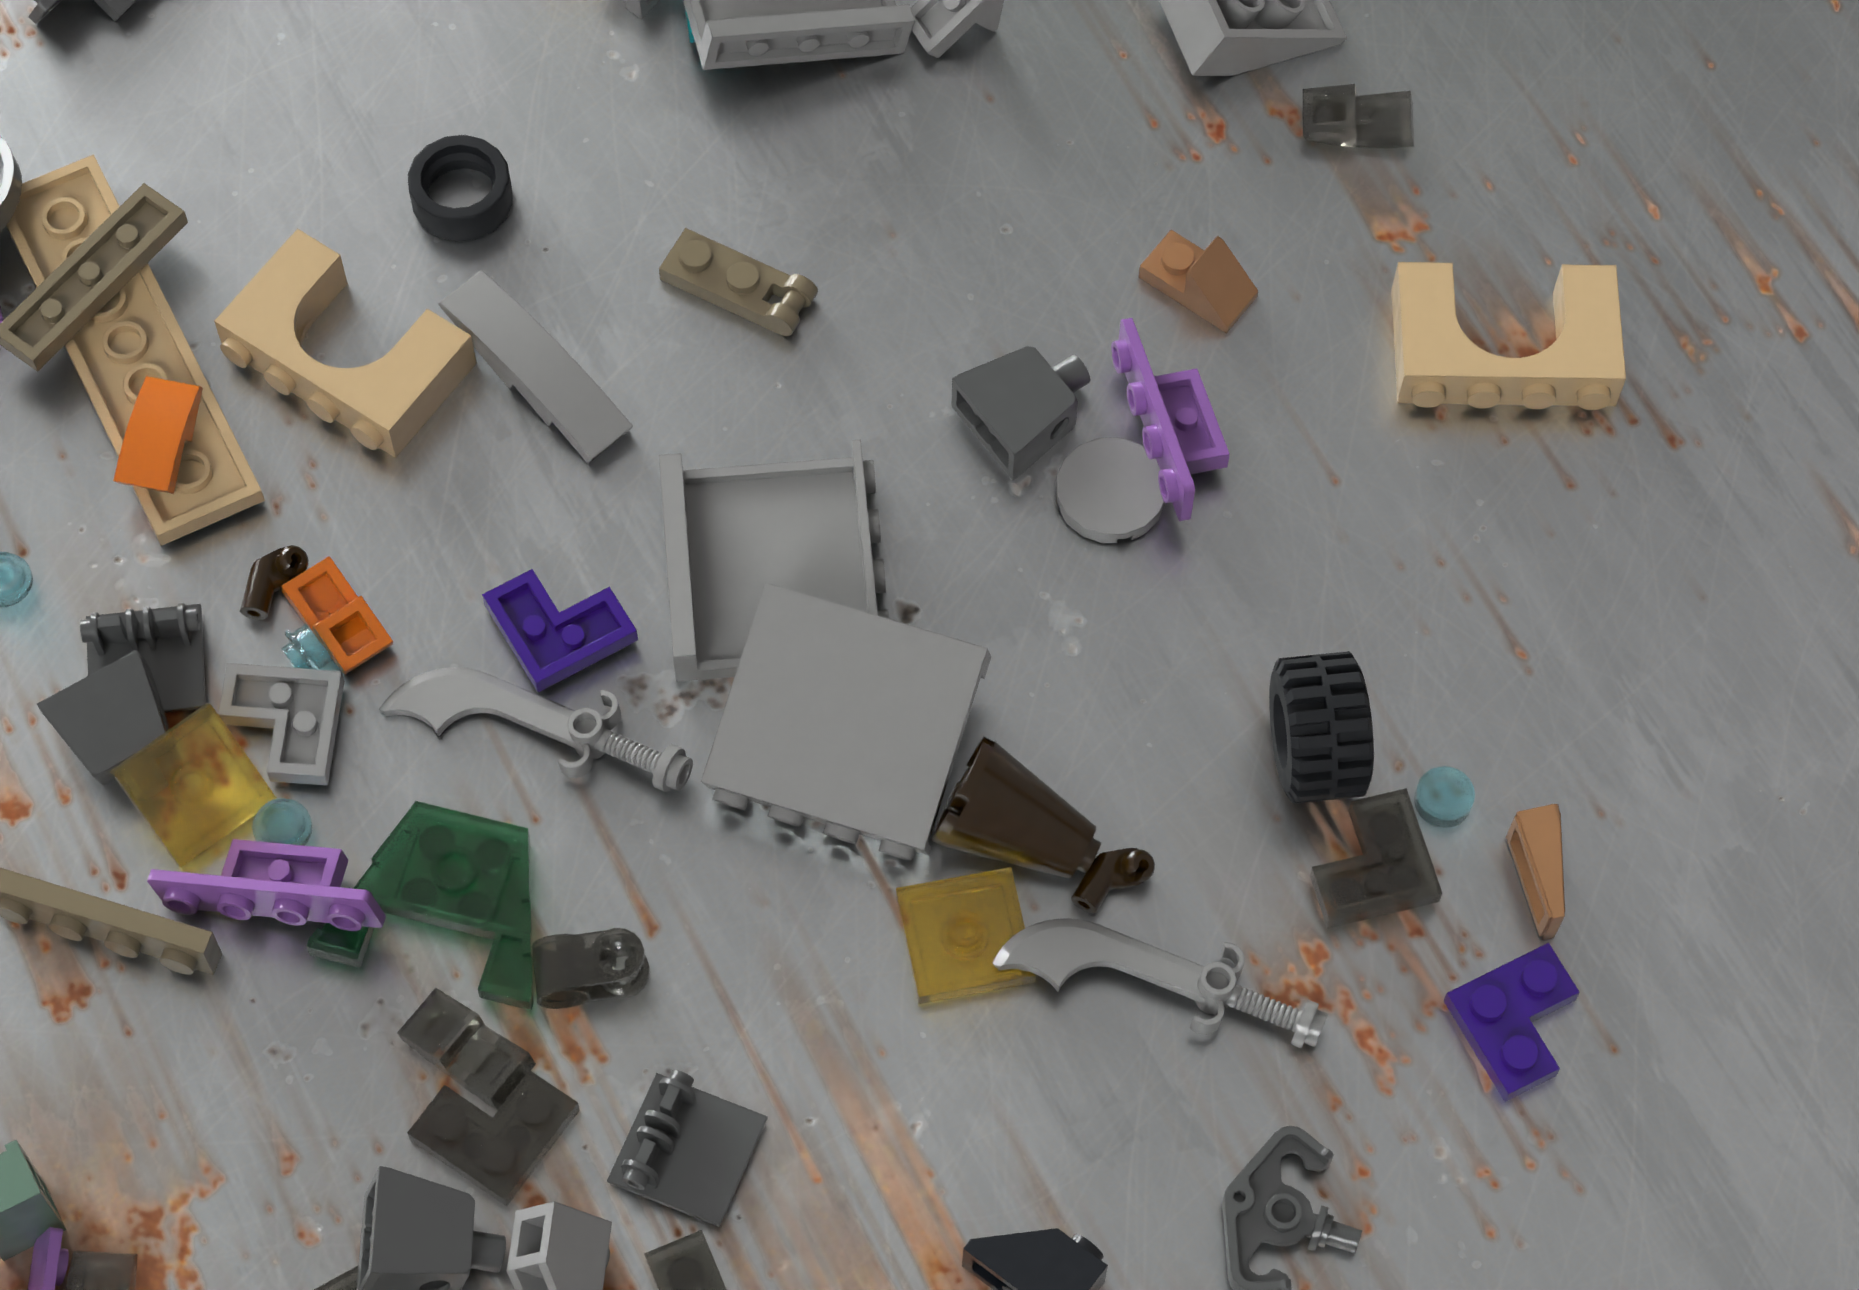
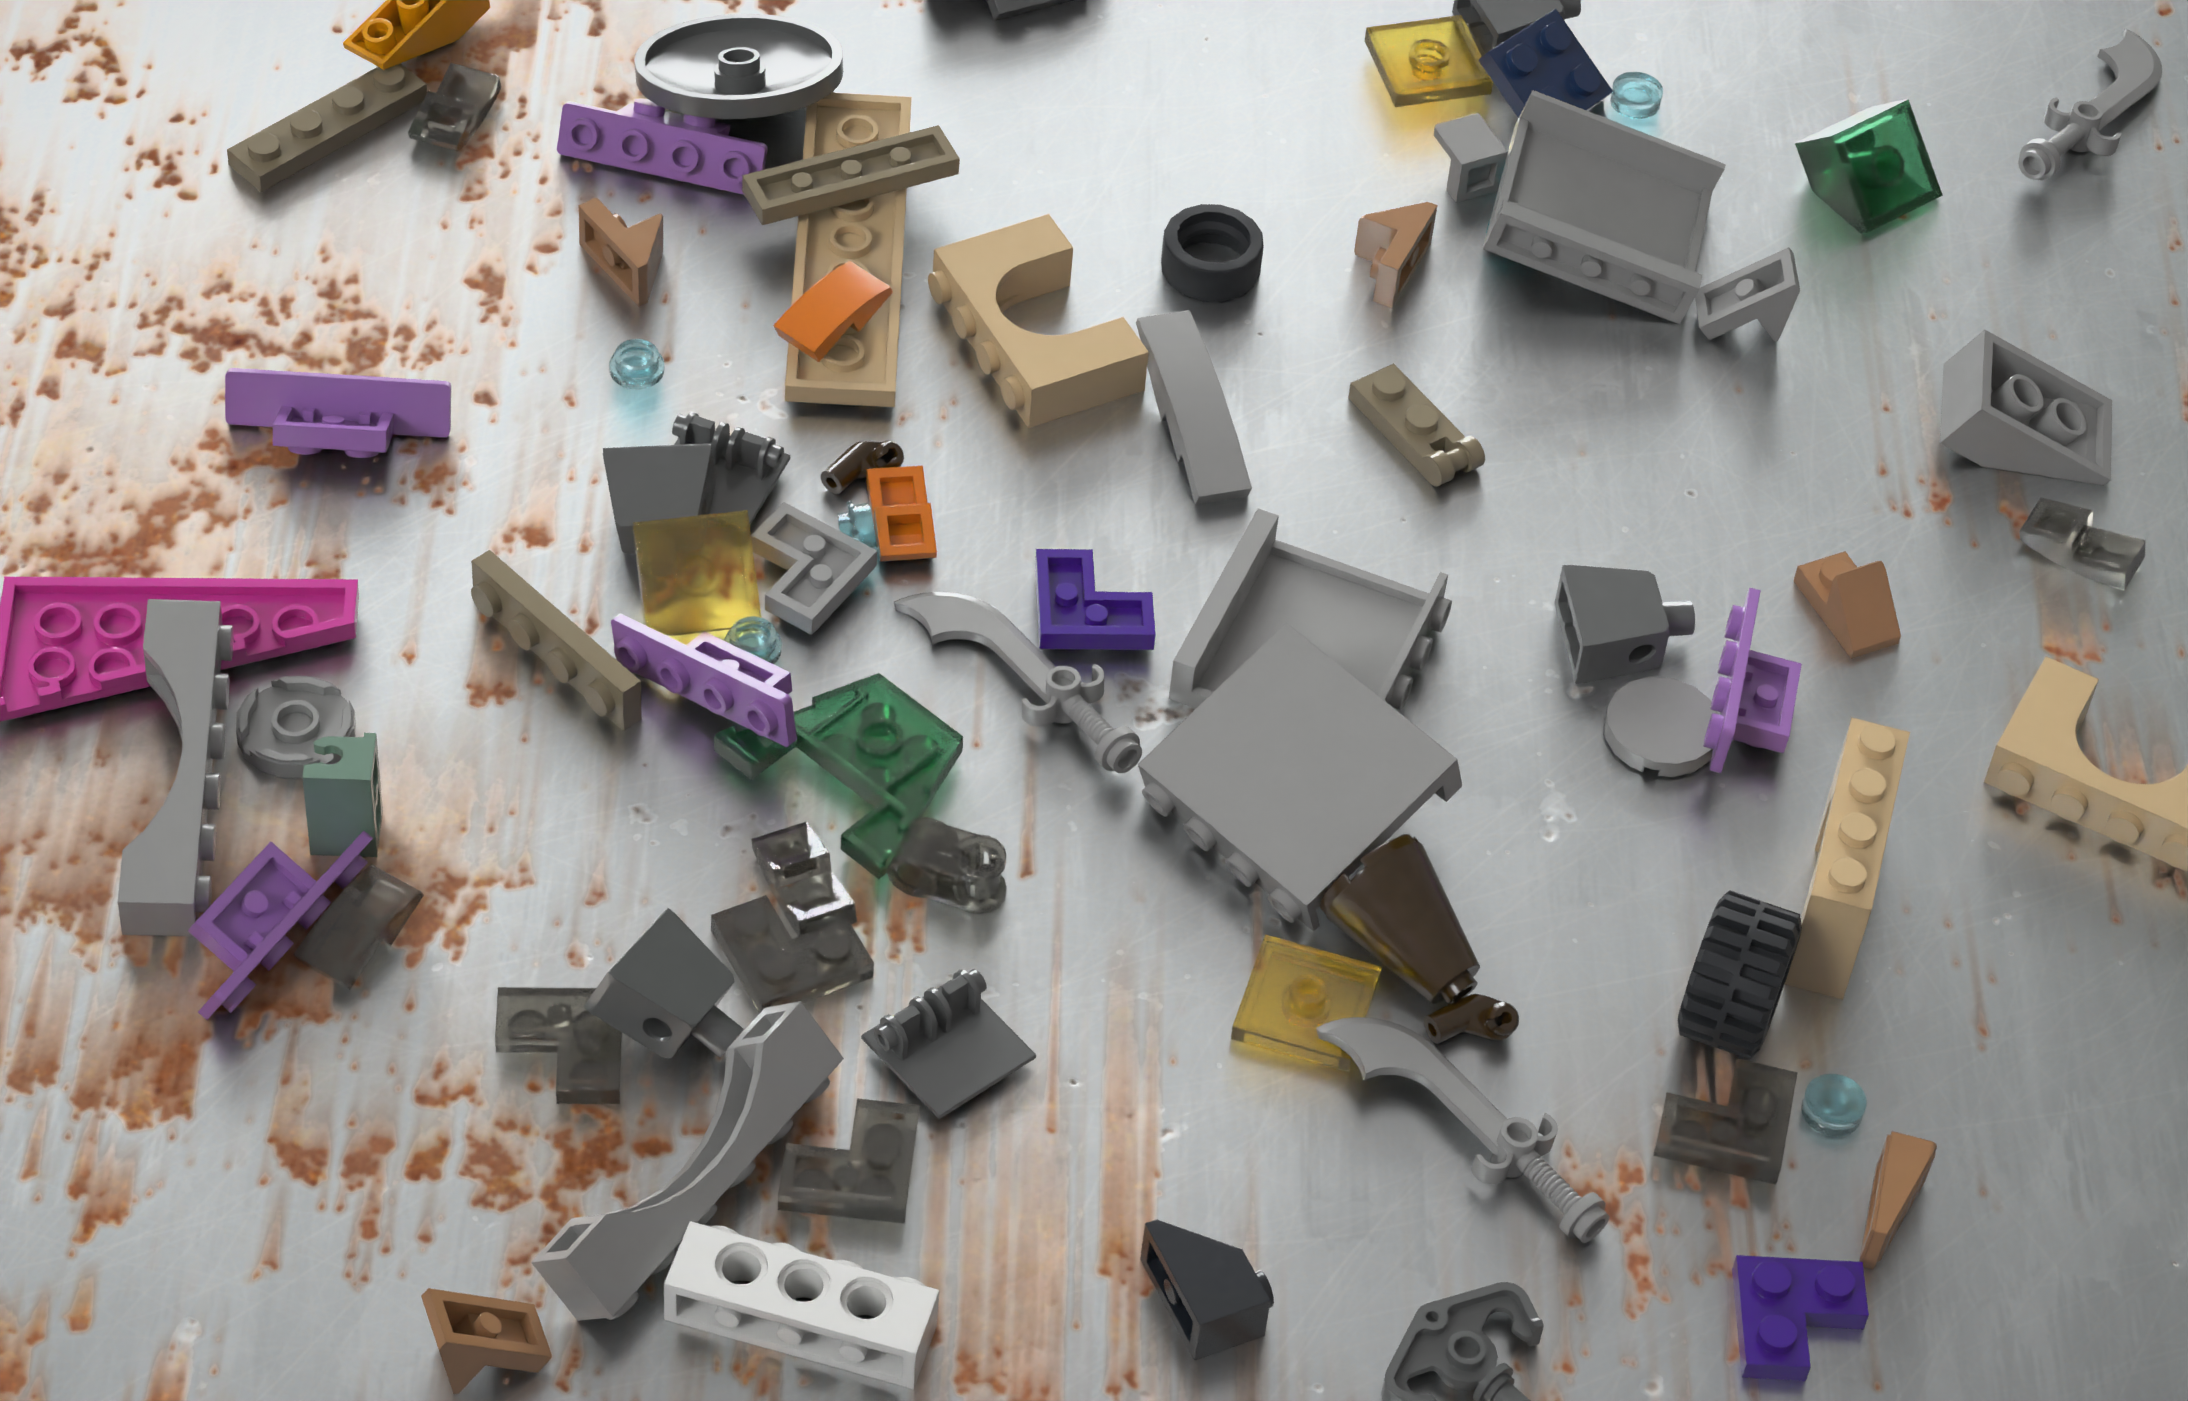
camera: 25 degrees right, 15 degrees down
none -> medium nougat slope [1354,202,1438,308]
none -> tan arch [1785,717,1910,1000]

